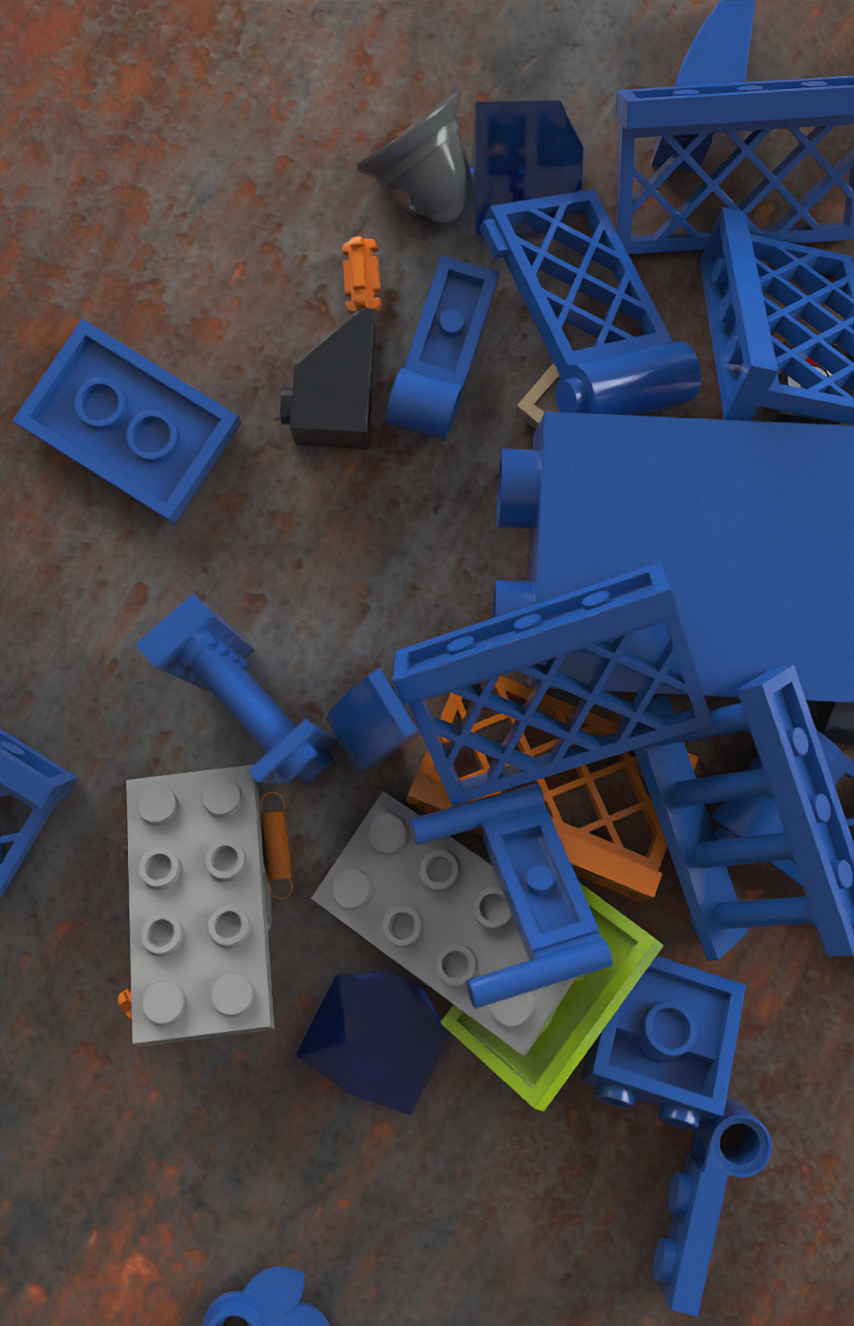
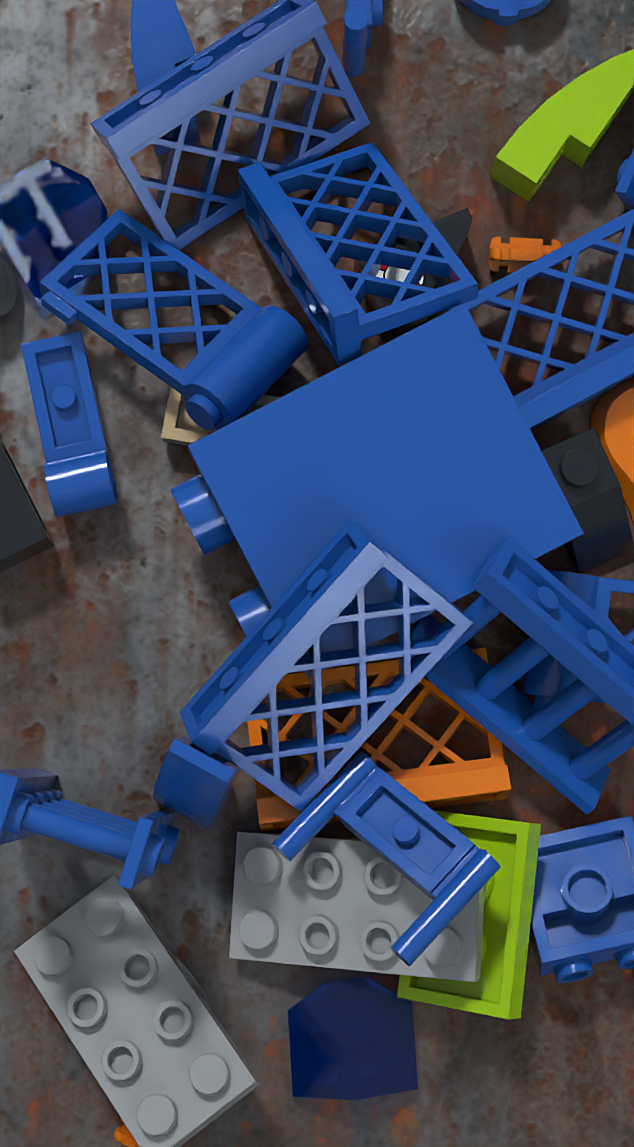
camera: 30 degrees left, 0 degrees up
orange piece [260,792,293,899] -> none

